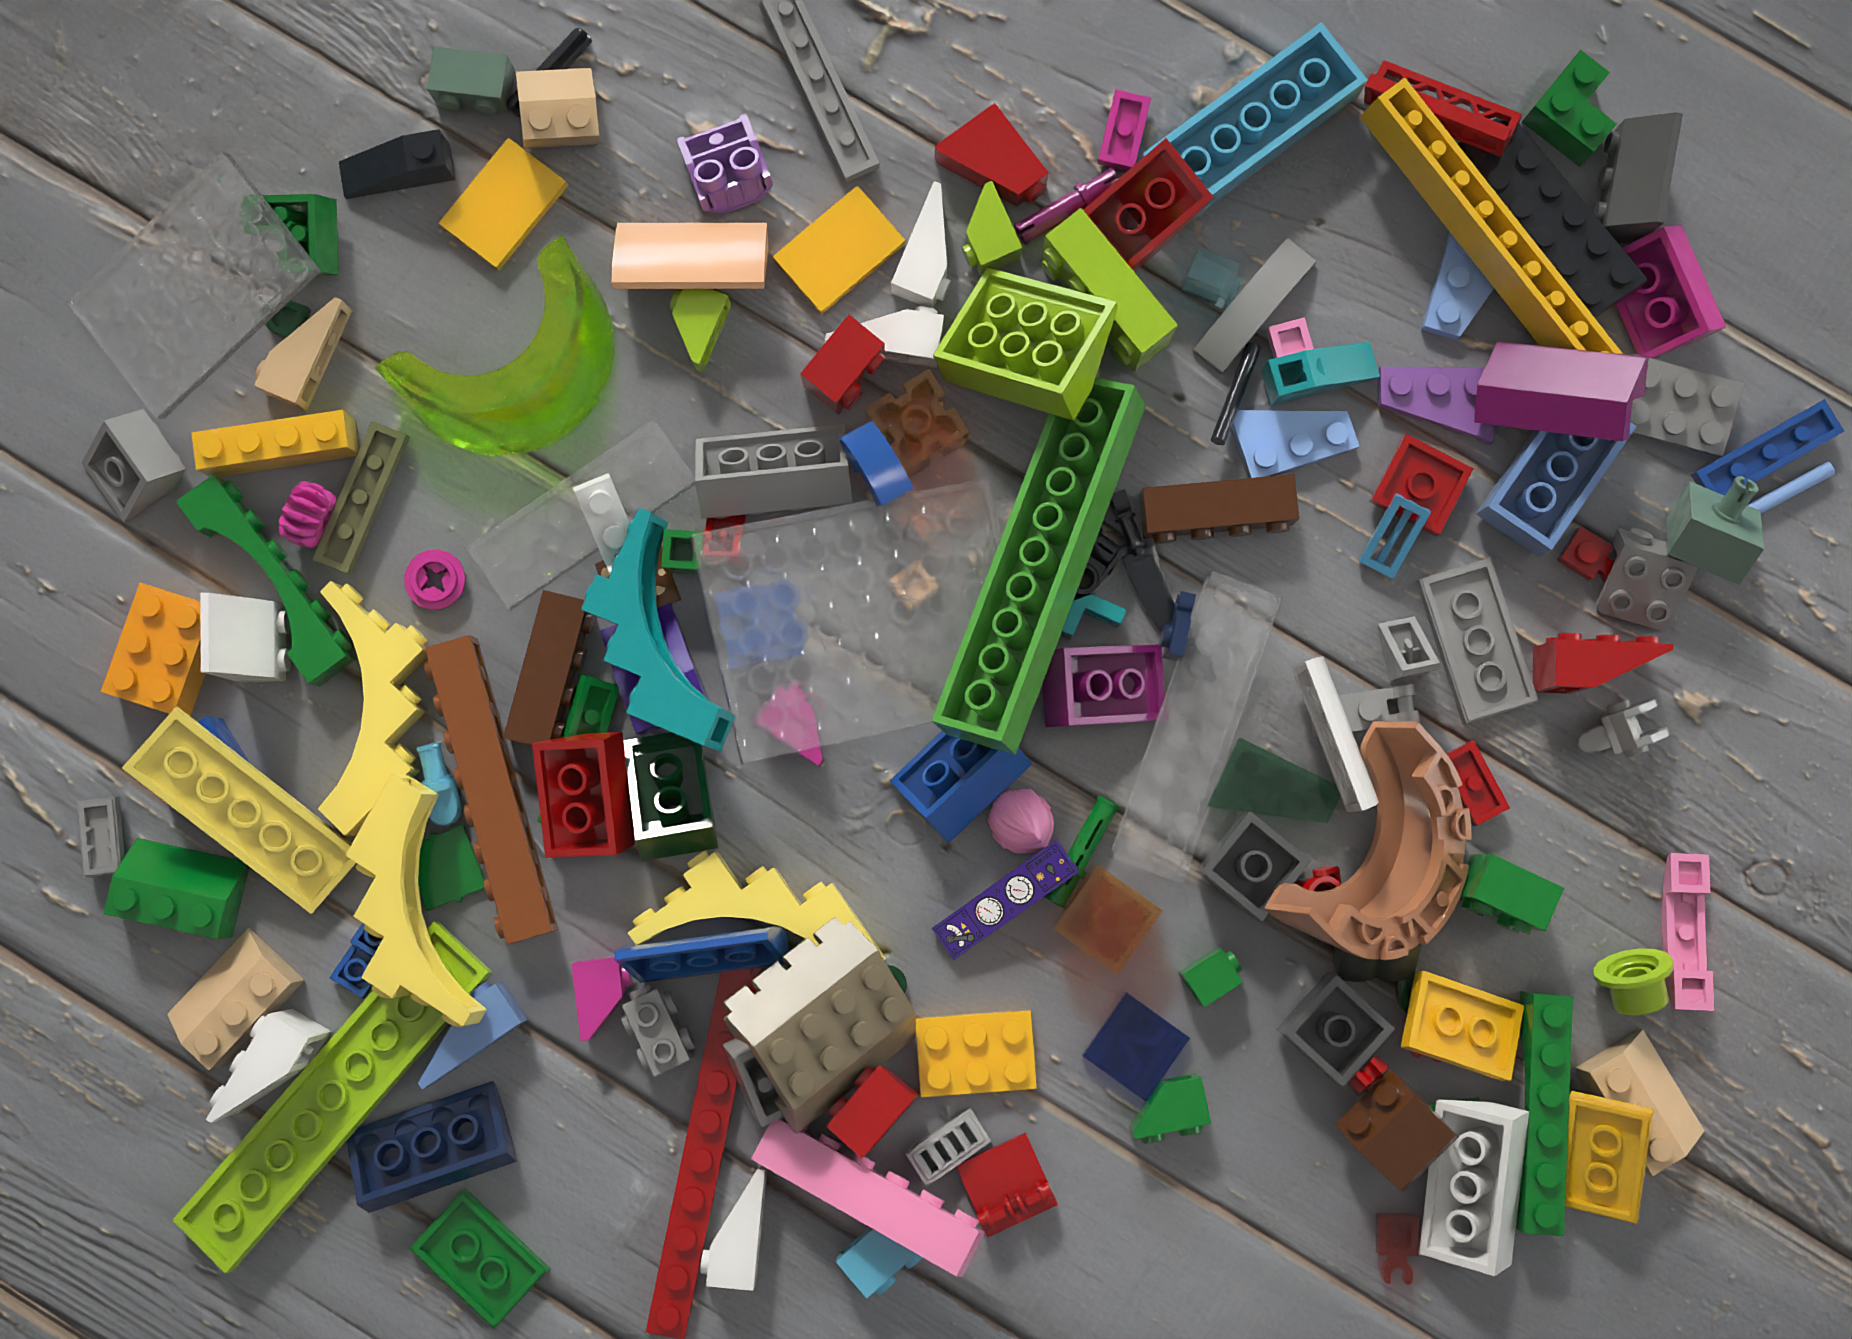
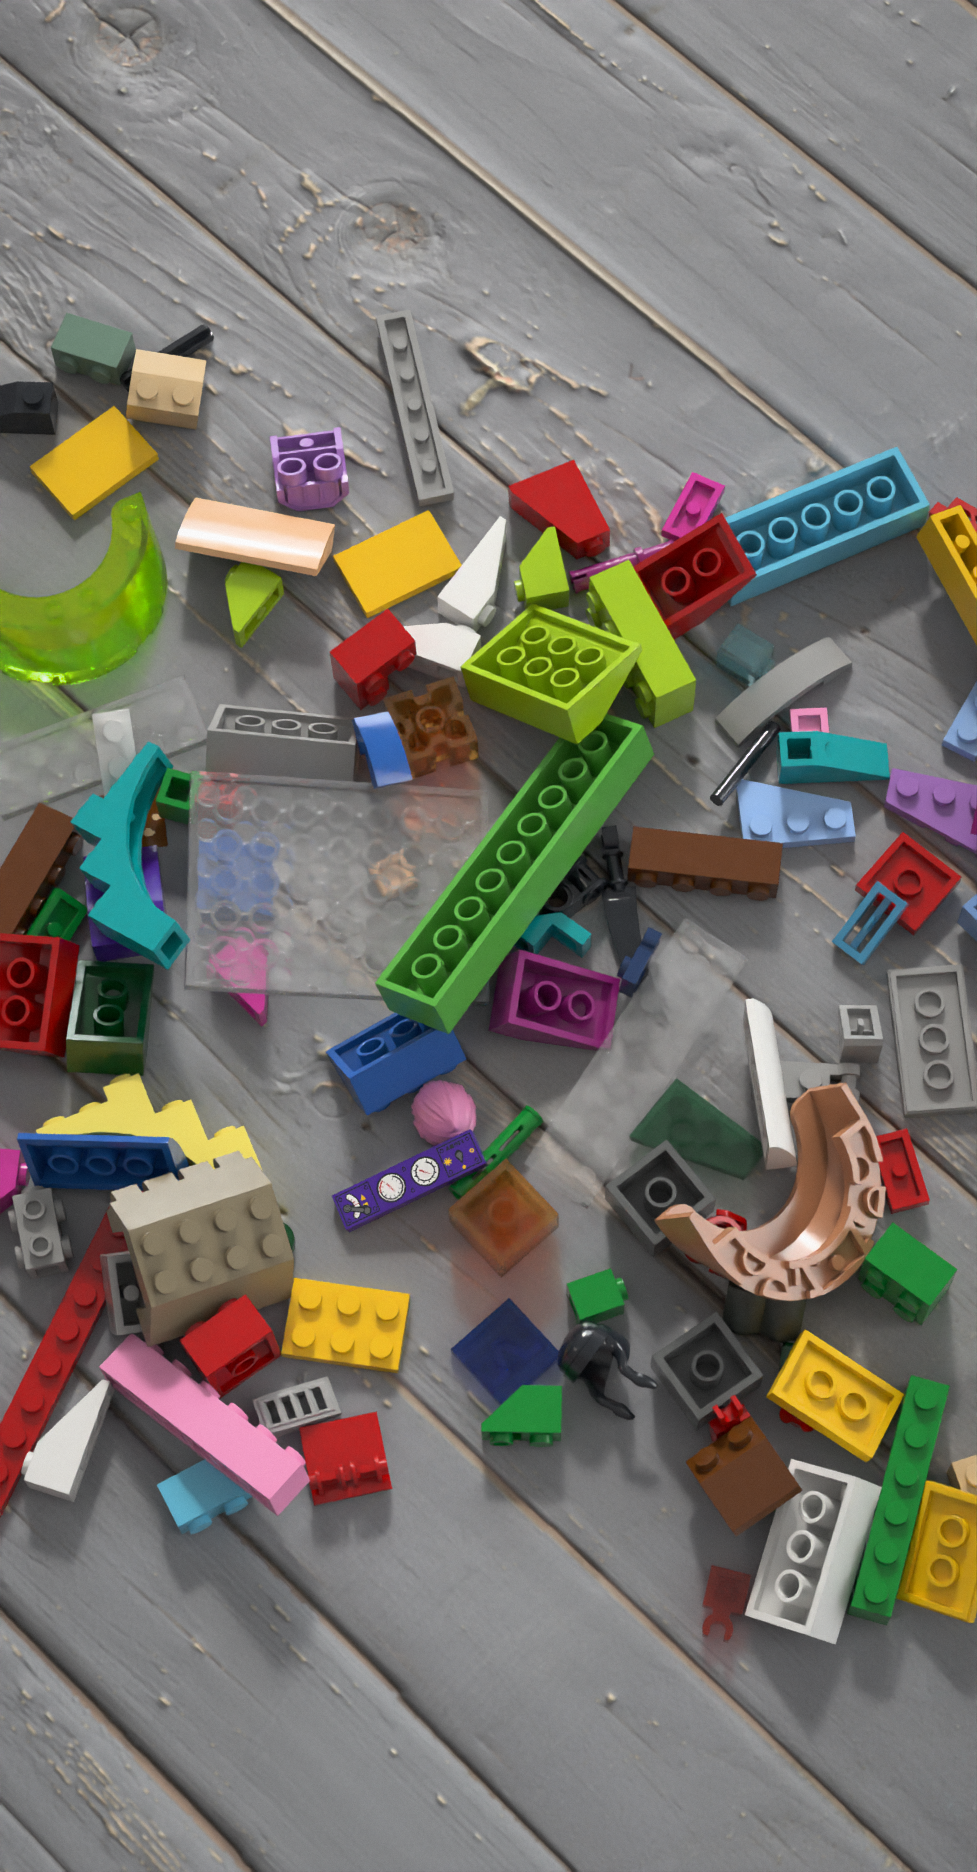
camera: 15 degrees right, 15 degrees down
none -> black hair [557,1321,658,1420]

